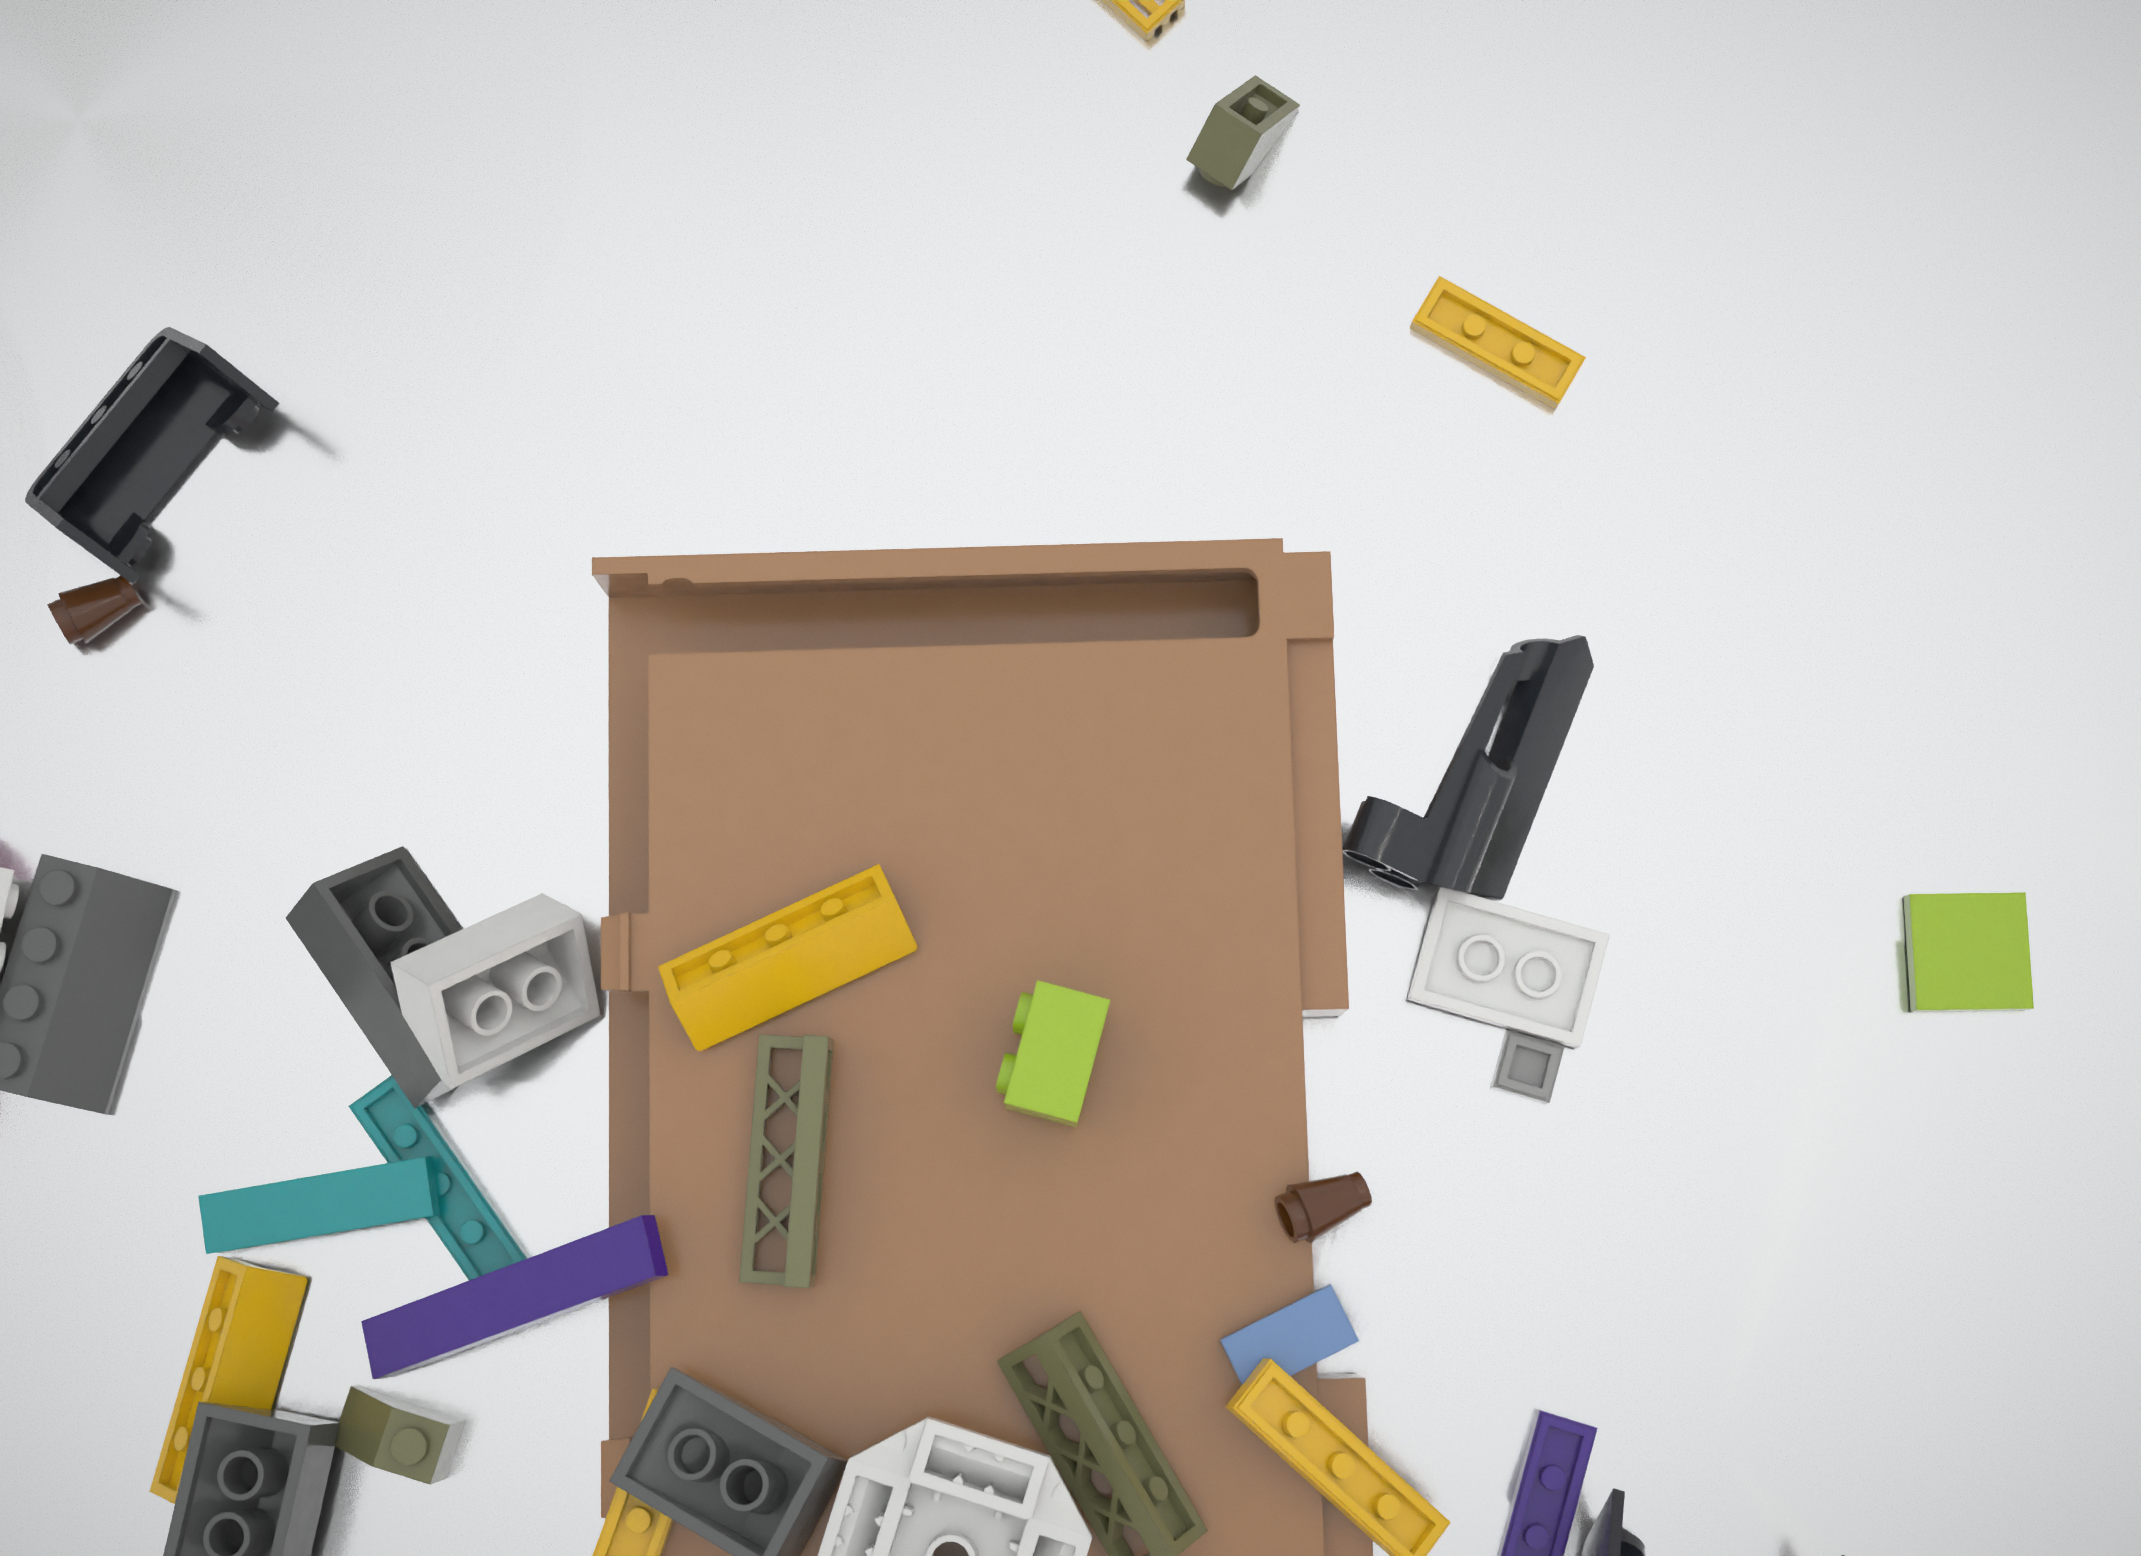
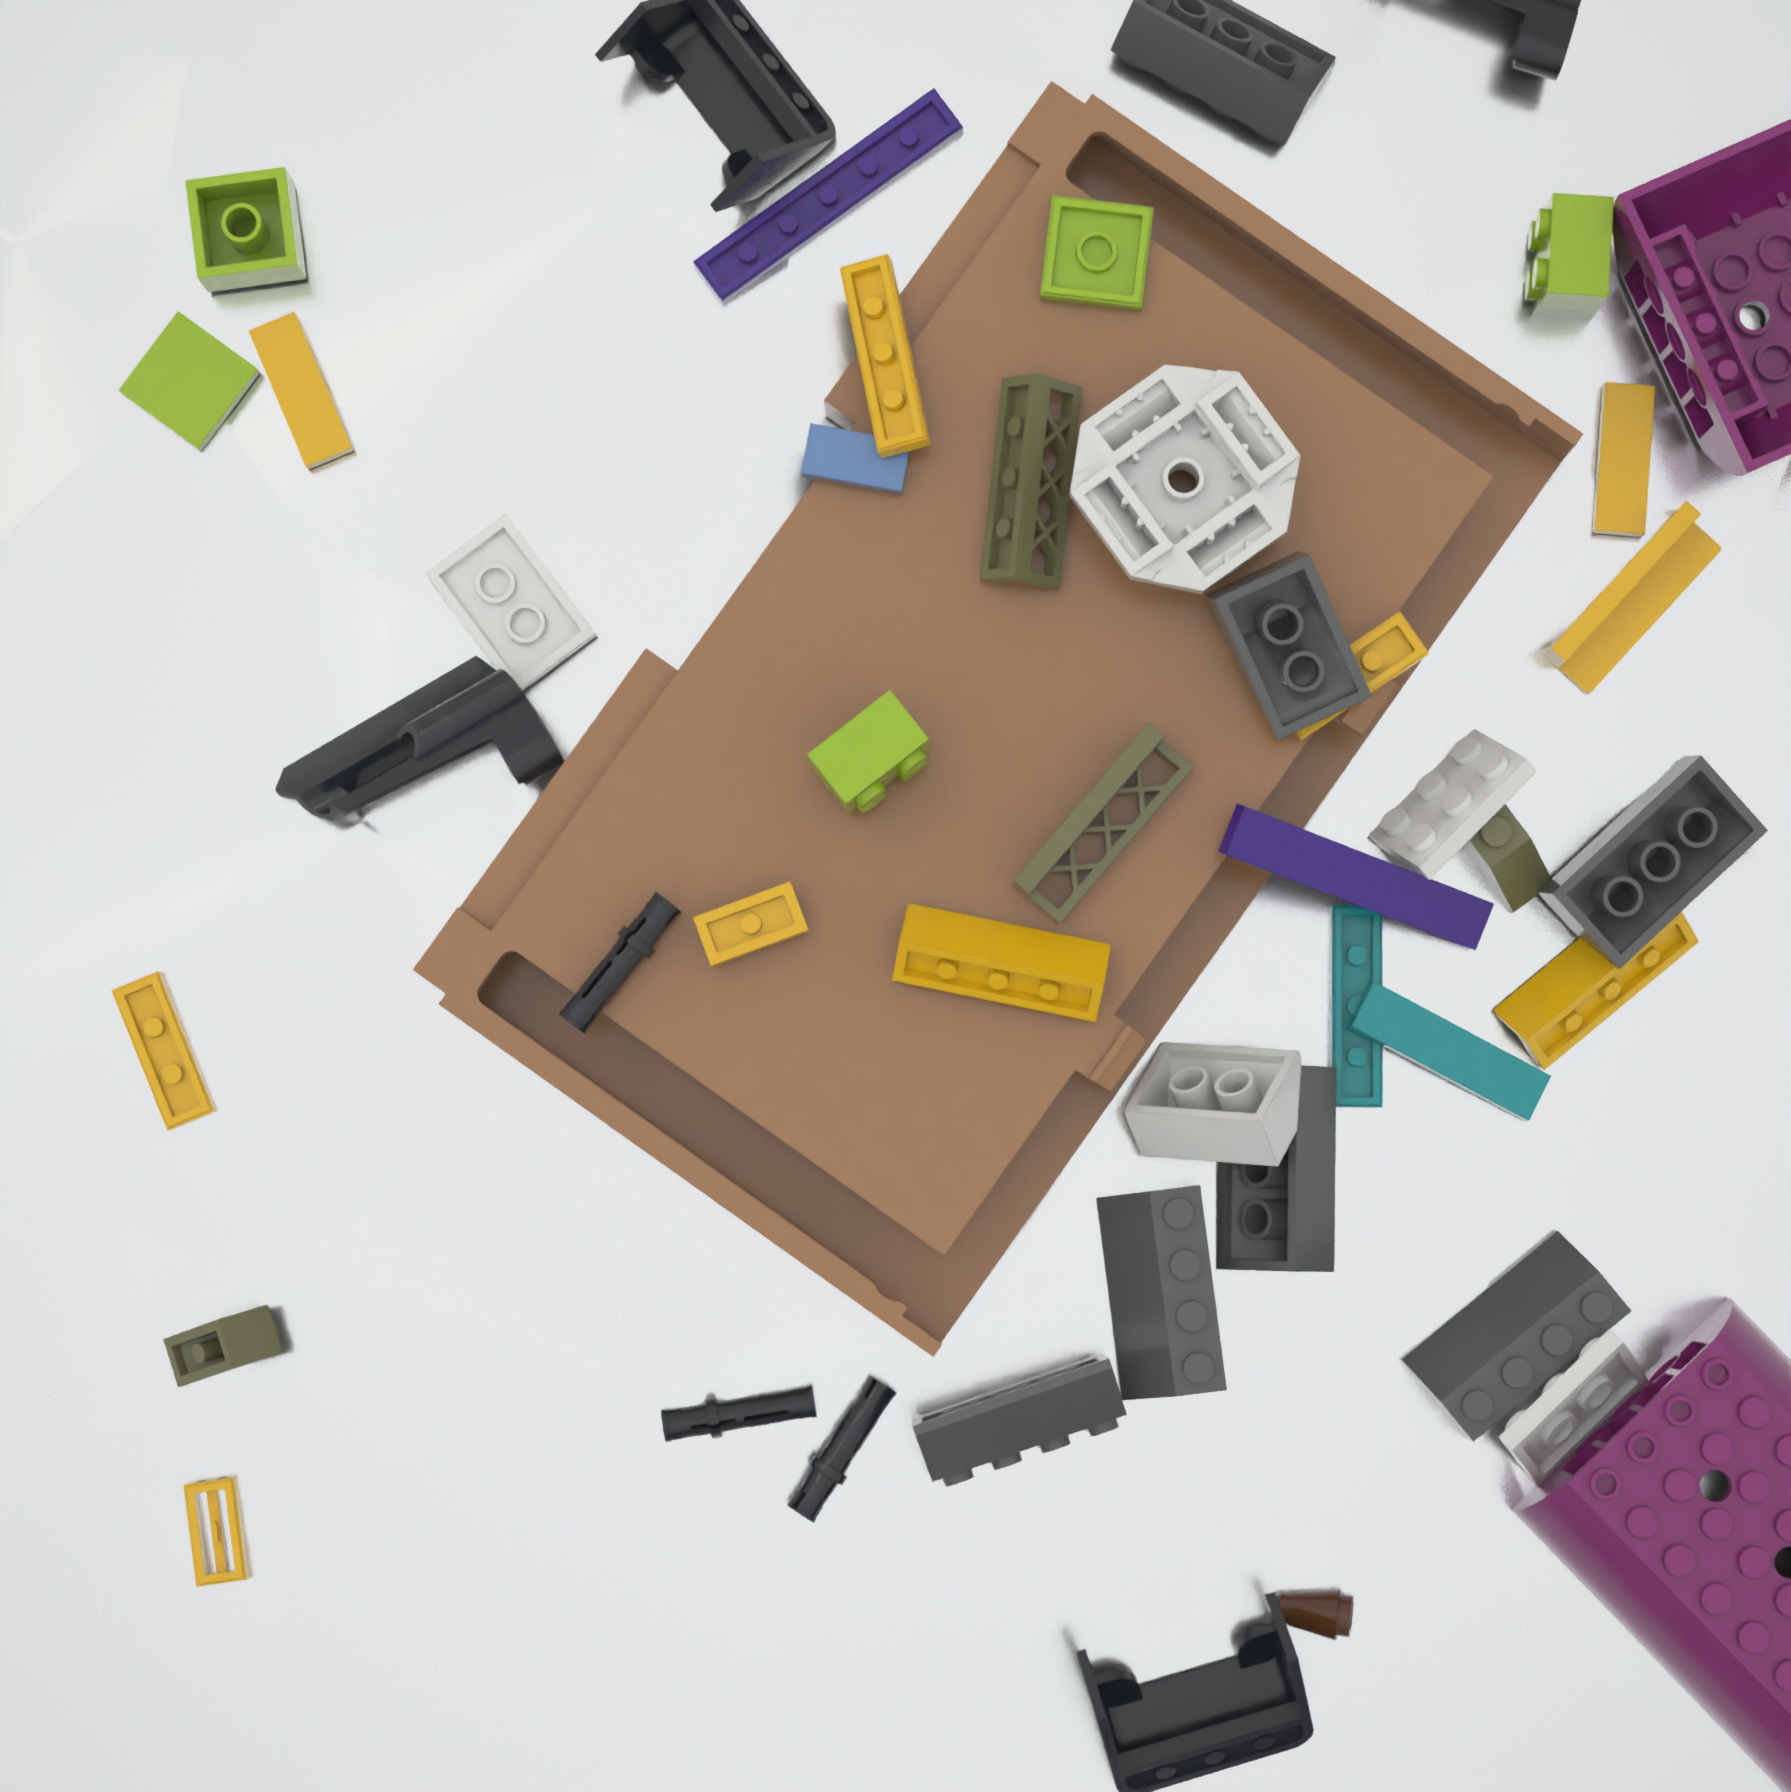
camera: 140 degrees left, 5 degrees up
reddish brown cone [1275,1171,1372,1243] -> none
light grey tile [1490,1030,1565,1104] -> none
none -> lime brick [185,167,307,292]
none -> yellow tile [249,312,354,470]
none -> black pin [559,891,681,1034]
none -> black pin [661,1384,817,1443]
none -> yellow plate [693,881,809,967]
none -> black pin [787,1375,897,1523]
none -> dark grey slope [912,1354,1127,1487]
none -> dark grey slope [1096,1185,1227,1400]
none -> white plate [1369,729,1537,880]

